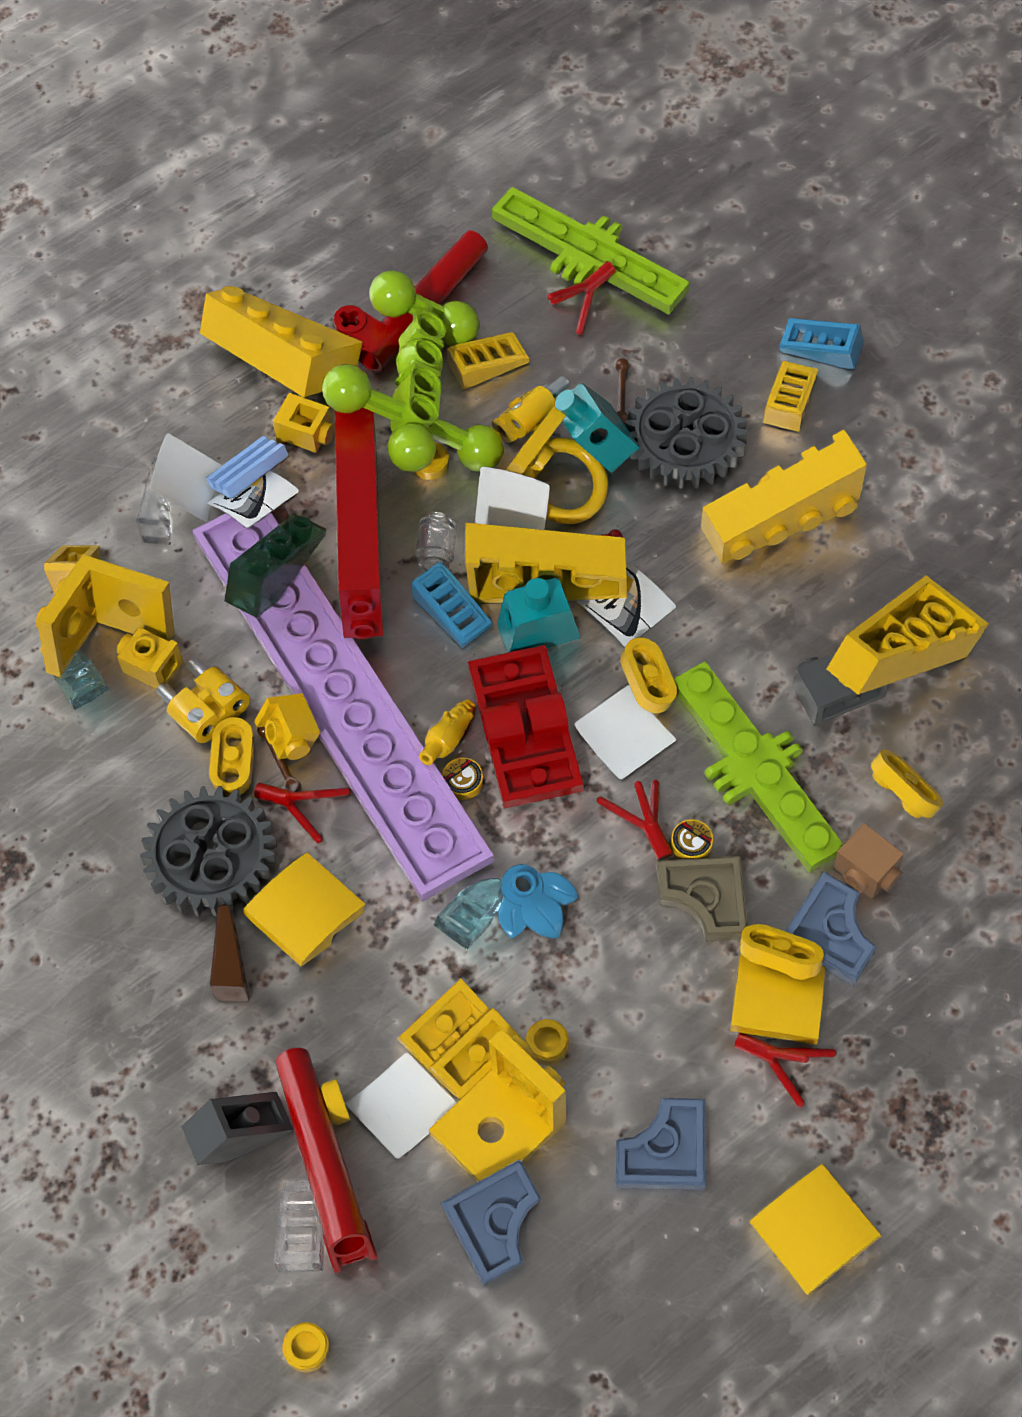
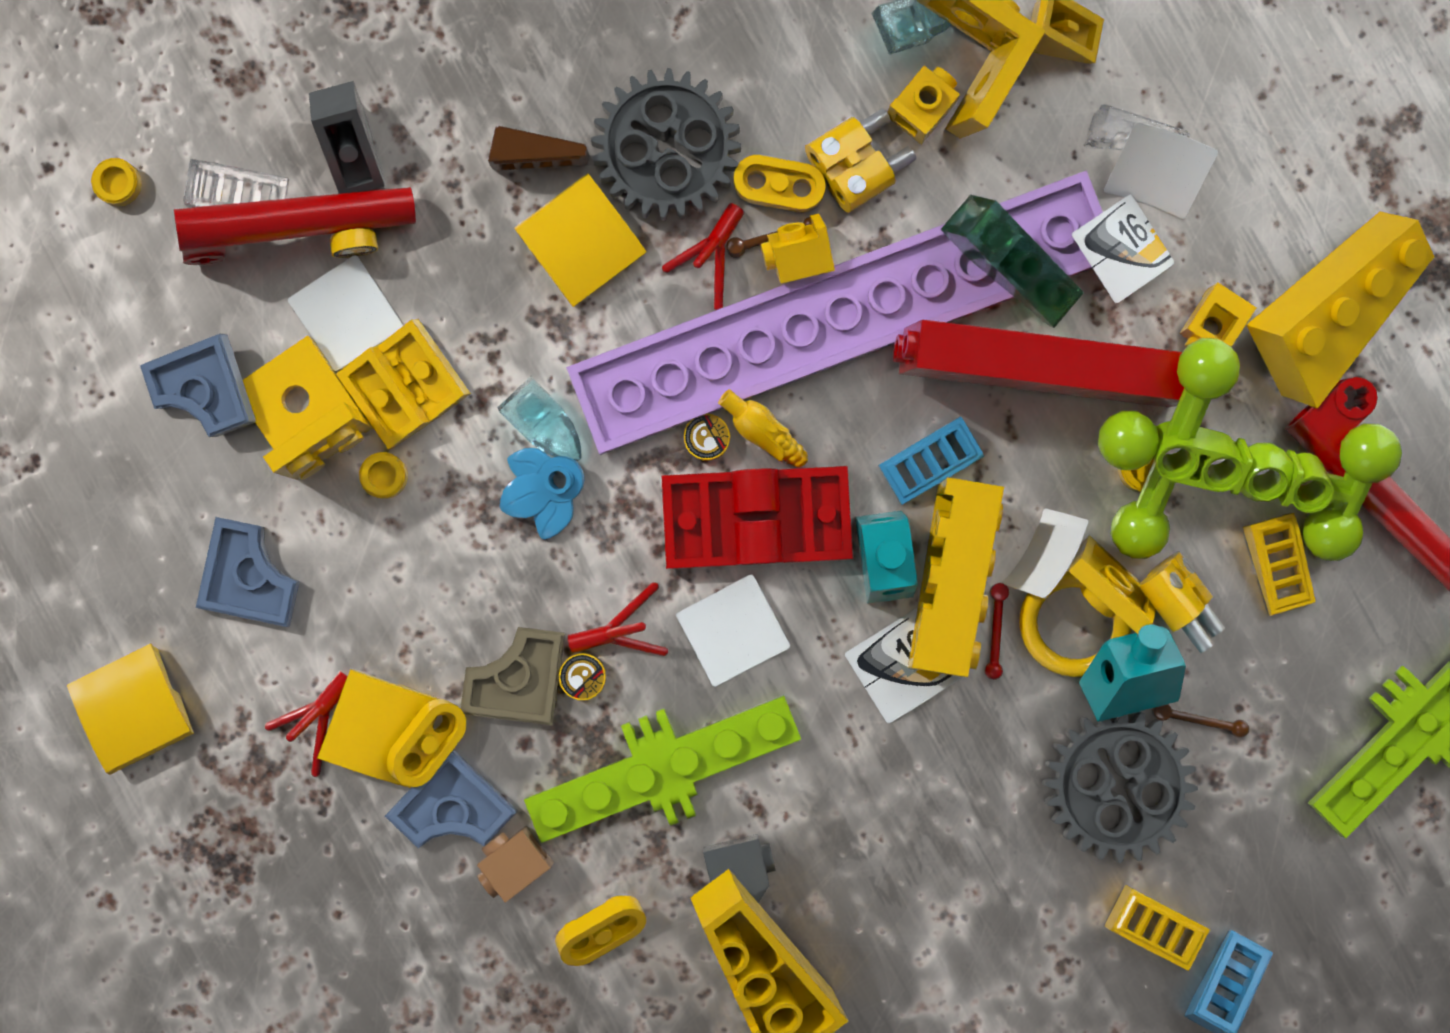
camera: 95 degrees right, 25 degrees up
light blue tile [206,436,289,498] -> none
clear brick [415,512,457,571] -> none
red plant [547,261,616,335] -> none
yellow plate [620,637,677,713] -> none
yellow wedge [701,429,867,564] -> none

